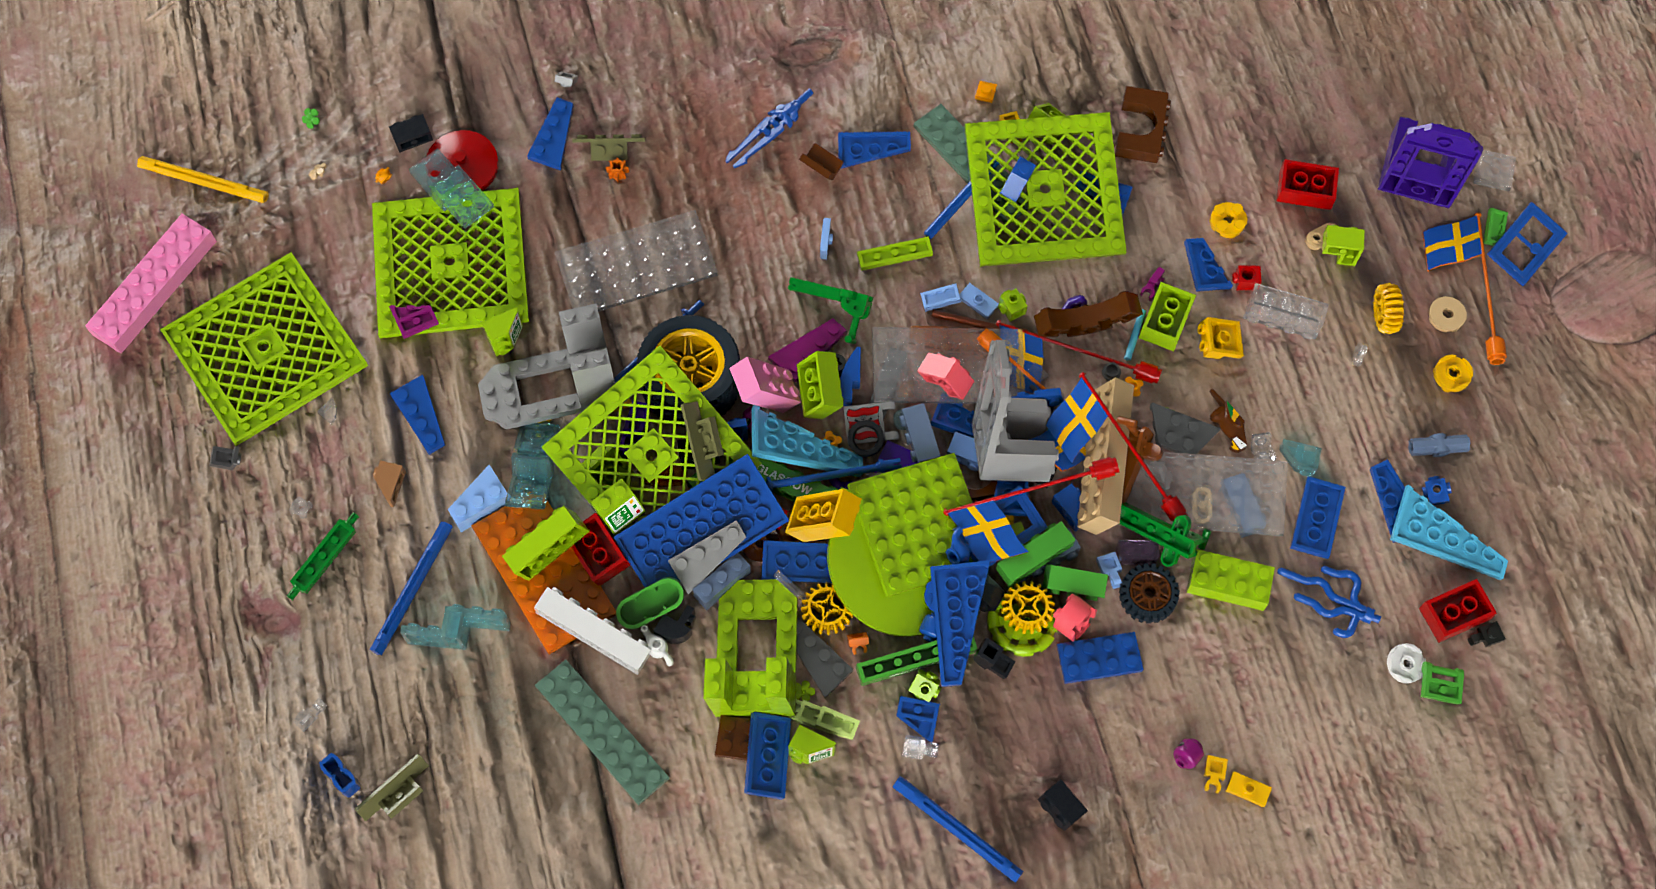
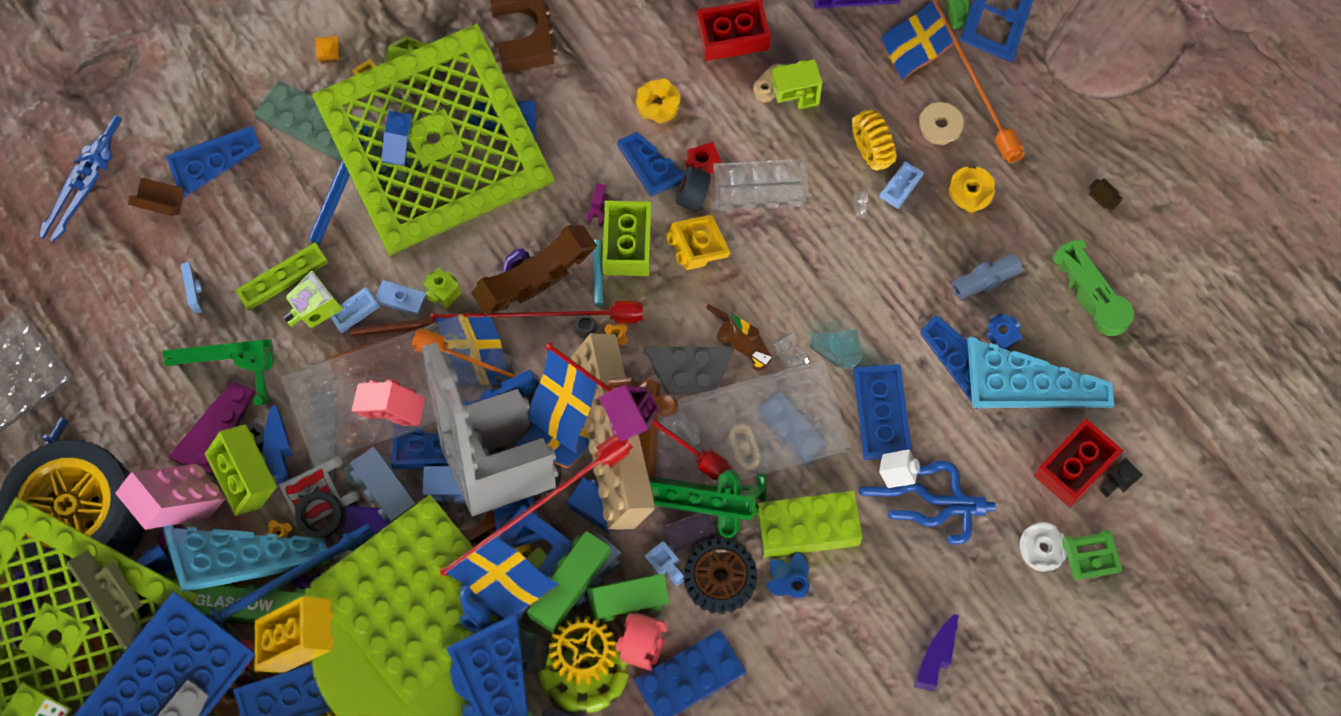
camera: 20 degrees left, 0 degrees up
none -> lime torso [282,271,343,328]
none -> magenta wedge [598,385,659,442]
none -> black wheel [676,166,711,211]
none -> blue plate [766,553,810,599]
none -> light blue plate [879,161,924,209]
none -> white brick [879,449,920,488]
none -> dark purple slope [914,614,959,691]
none -> bright green piece [1053,240,1134,336]
none -> dark brown brick [1088,178,1123,212]

